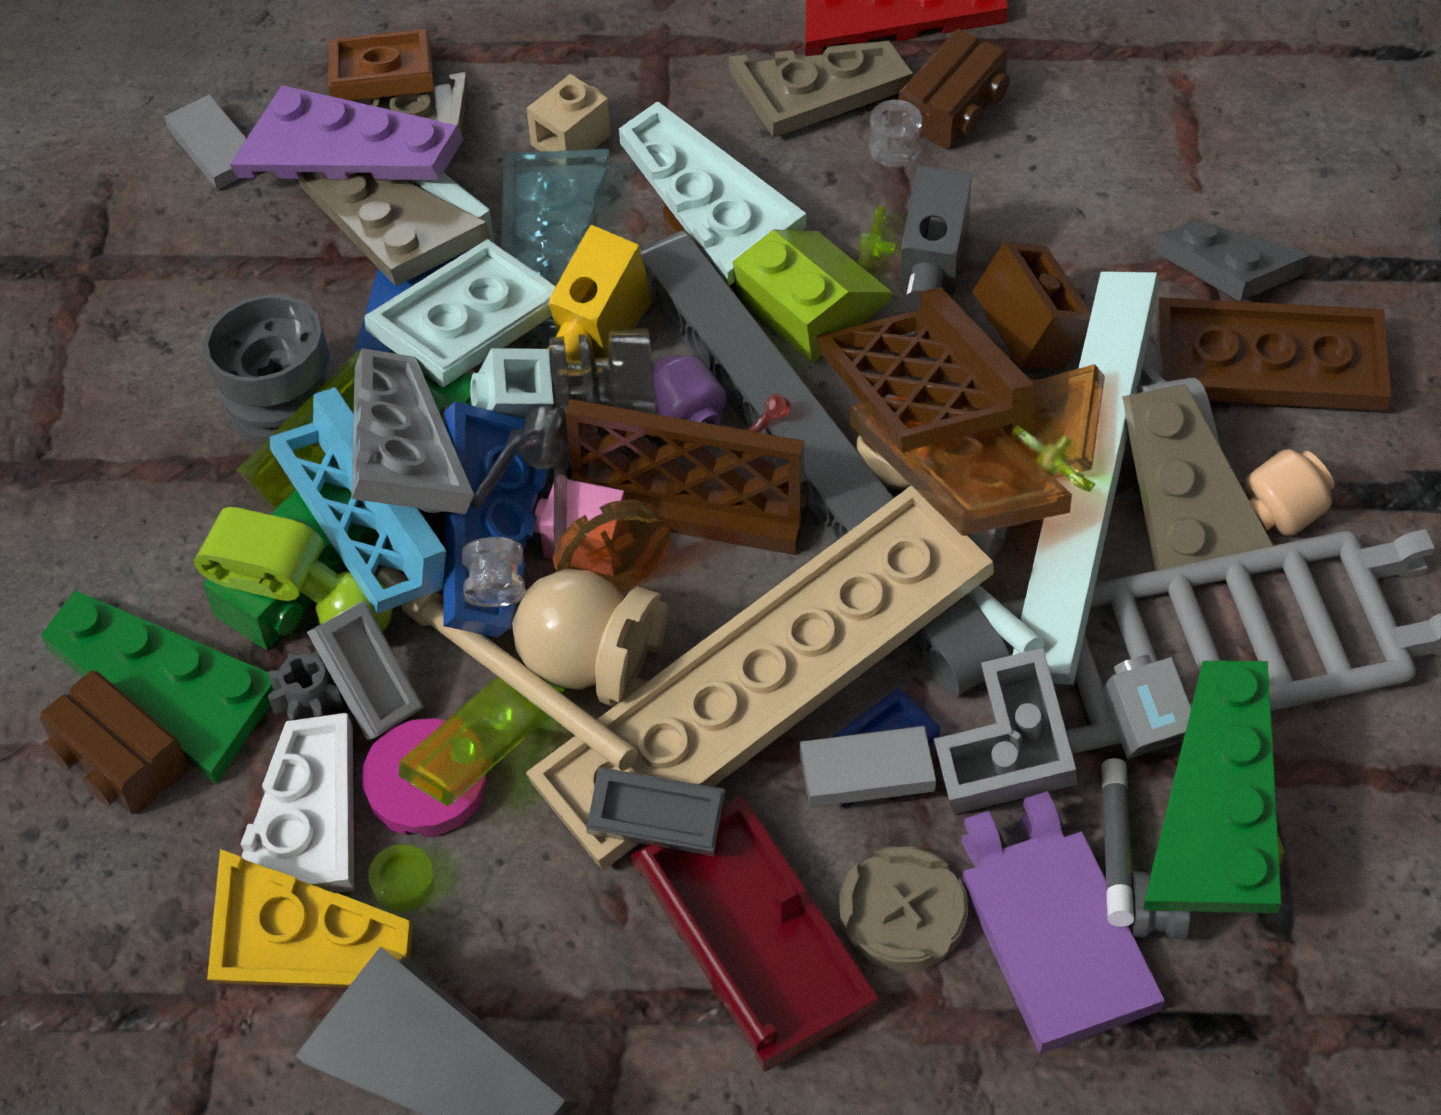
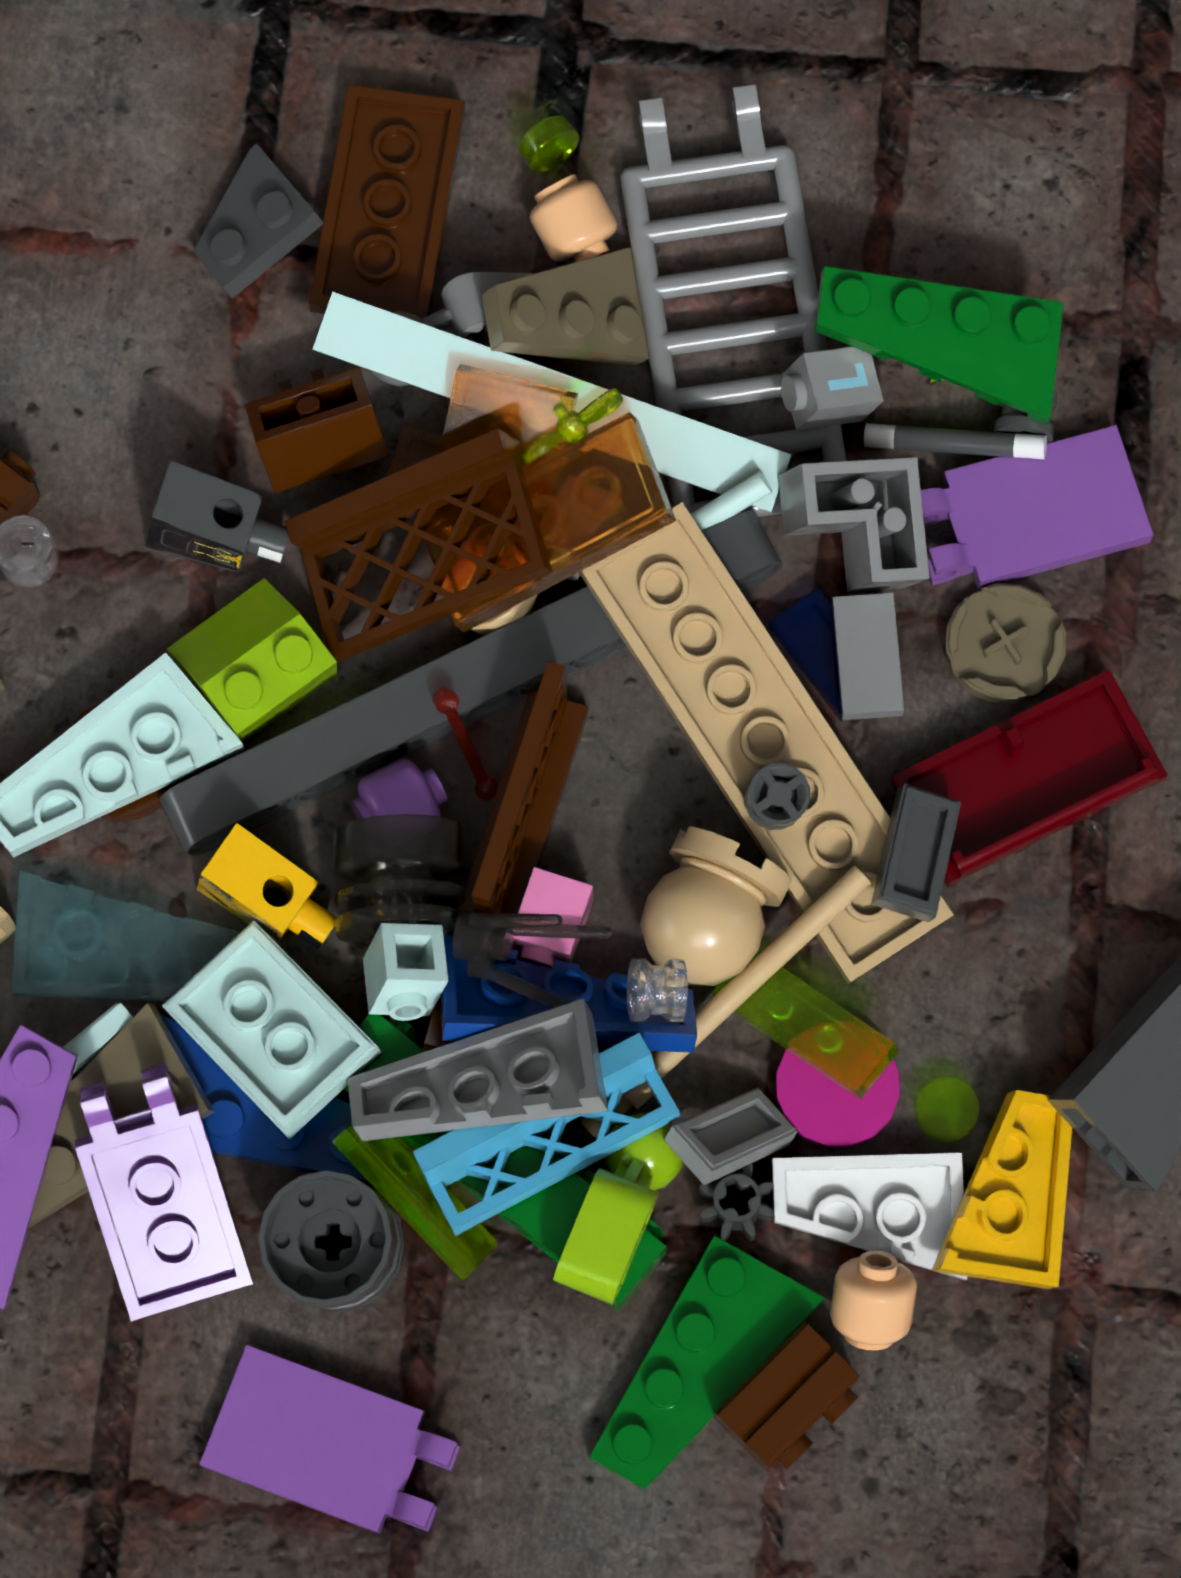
camera: 85 degrees left, 20 degrees up
clear orange tile [552,500,670,593] -> none
clear neon green piece [857,205,895,274] -> none
none -> tile [75,1063,253,1321]
none -> medium lavender tile [199,1345,461,1534]
none -> clear neon green tile [519,116,579,173]
none -> dark grey wheel [744,763,810,830]
none -> light nougat head [830,1250,917,1351]

